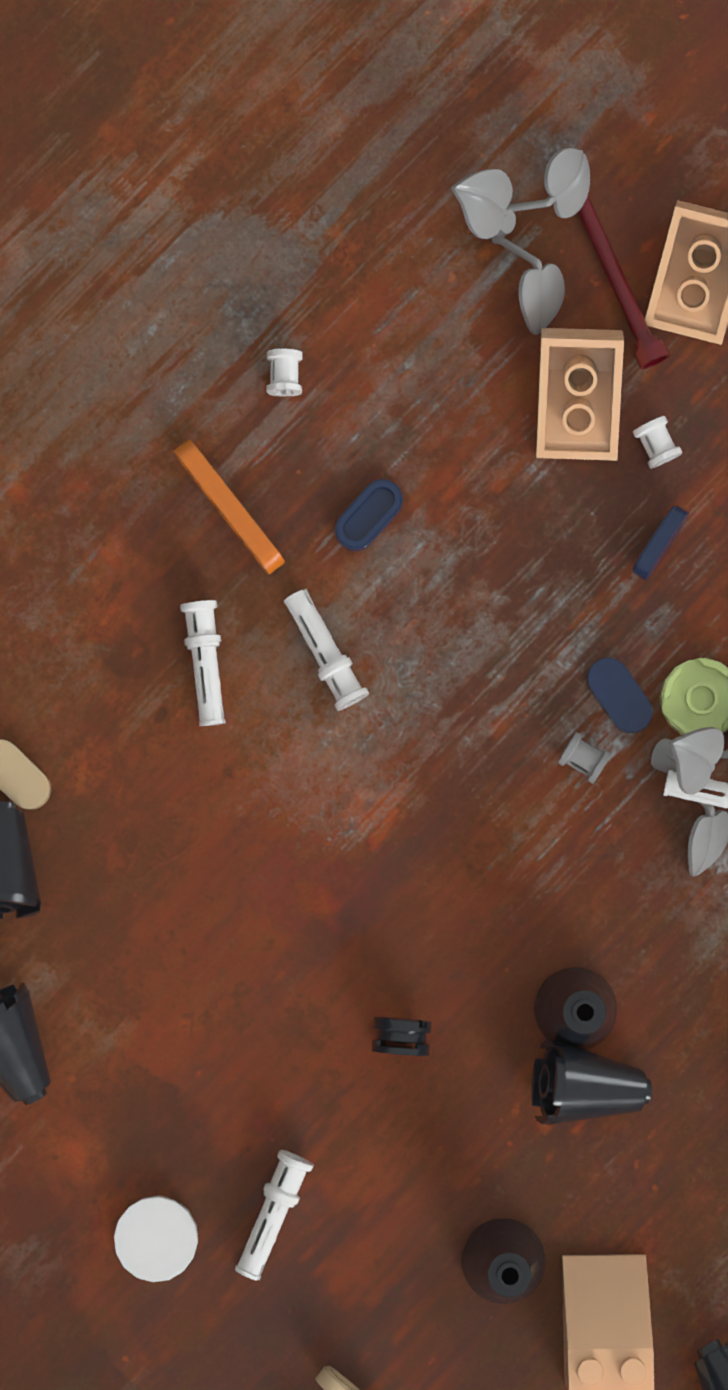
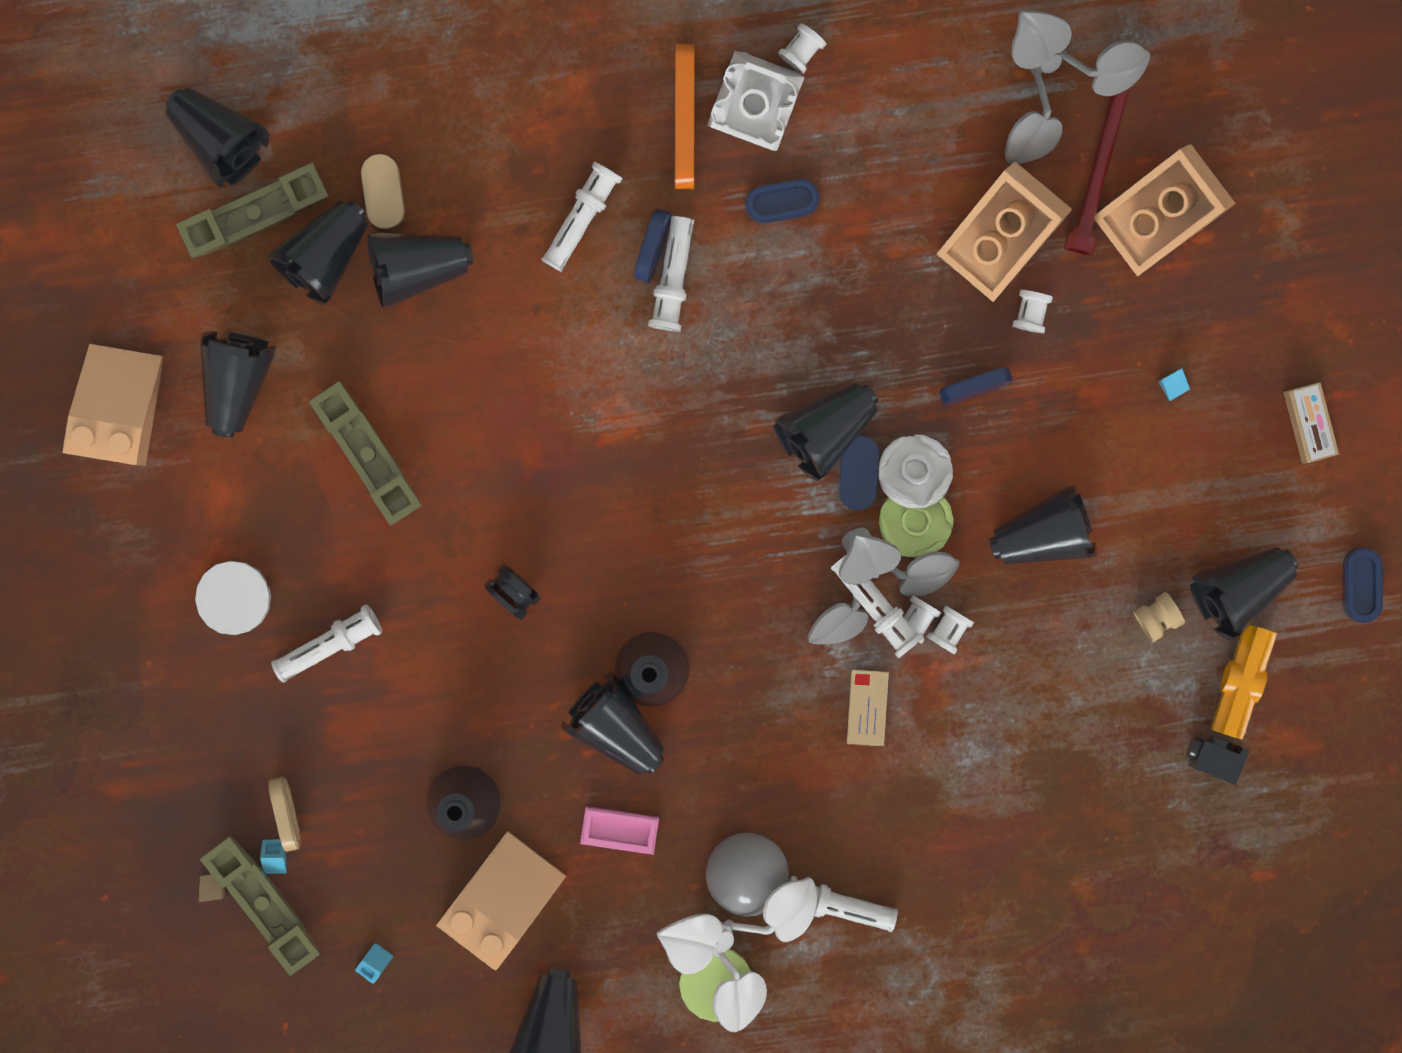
camera: 40 degrees right, 5 degrees up
light grey bush [557,732,611,784] -> none
none -> olive slope [309,381,422,526]
none -> black cone [367,233,473,307]
none -> bright pink tile [580,806,659,855]
none -> dark blue tile [634,208,671,283]
none -> white slope [707,51,804,151]
none -> black cone [773,383,878,481]
none -> white tile [878,435,953,508]

